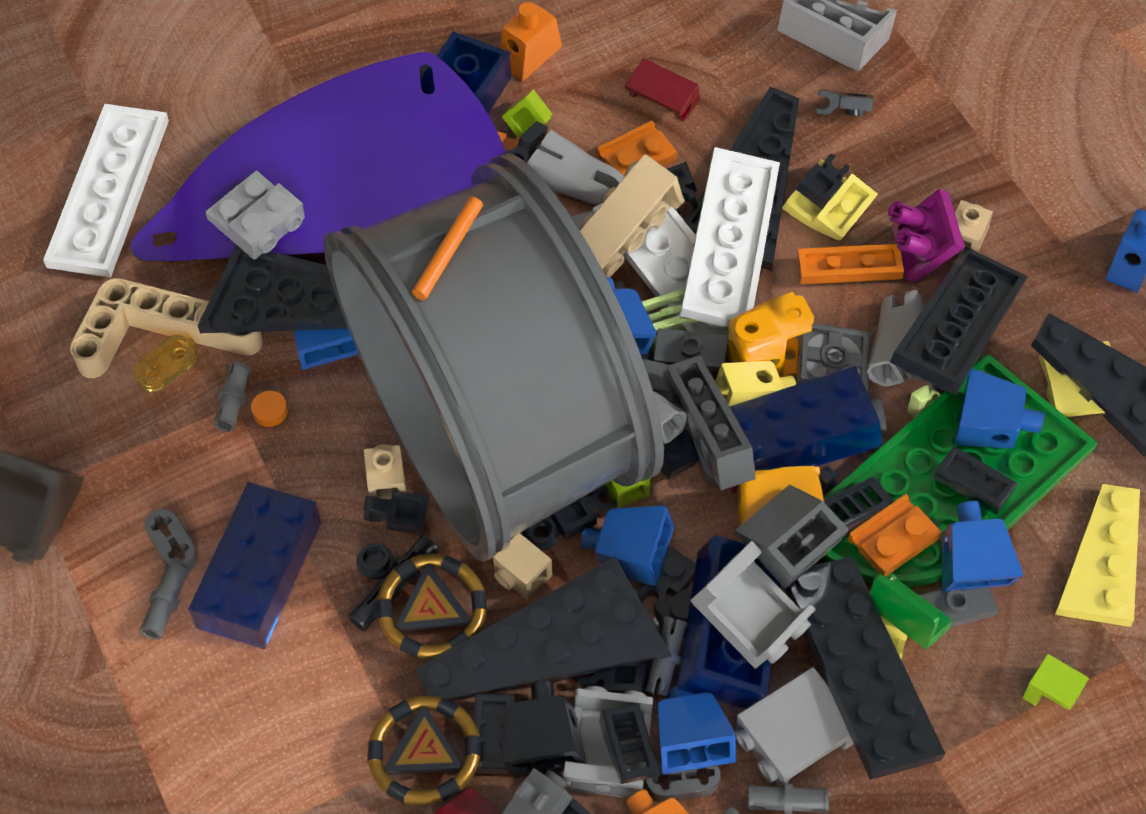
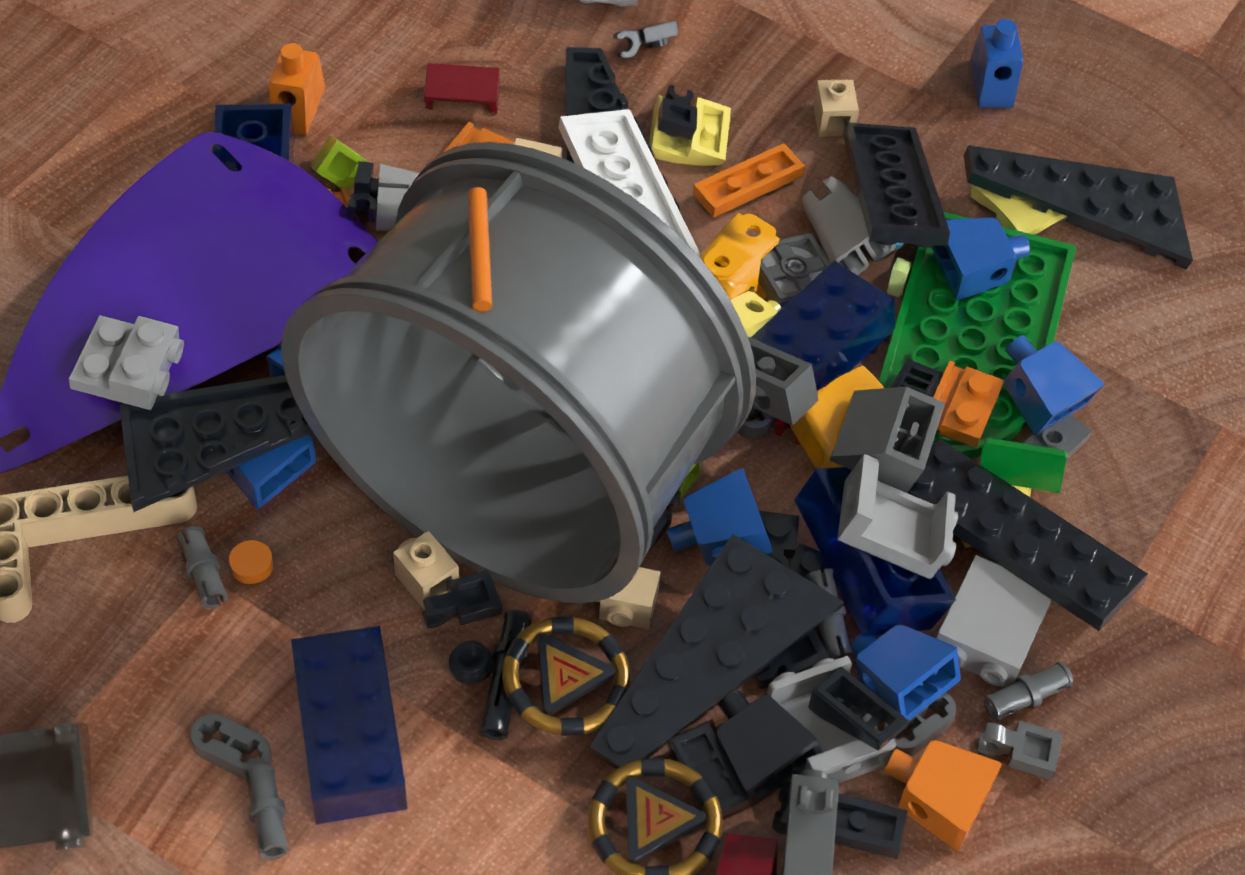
camera: 35 degrees left, 5 degrees down
clear yellow plate [133,334,198,392] -> none
magenta plate [888,188,965,283] -> none
black plate [933,446,1018,515] -> none
lime panel [1023,654,1089,710] -> none
light yellow wing [1055,484,1140,627] -> none

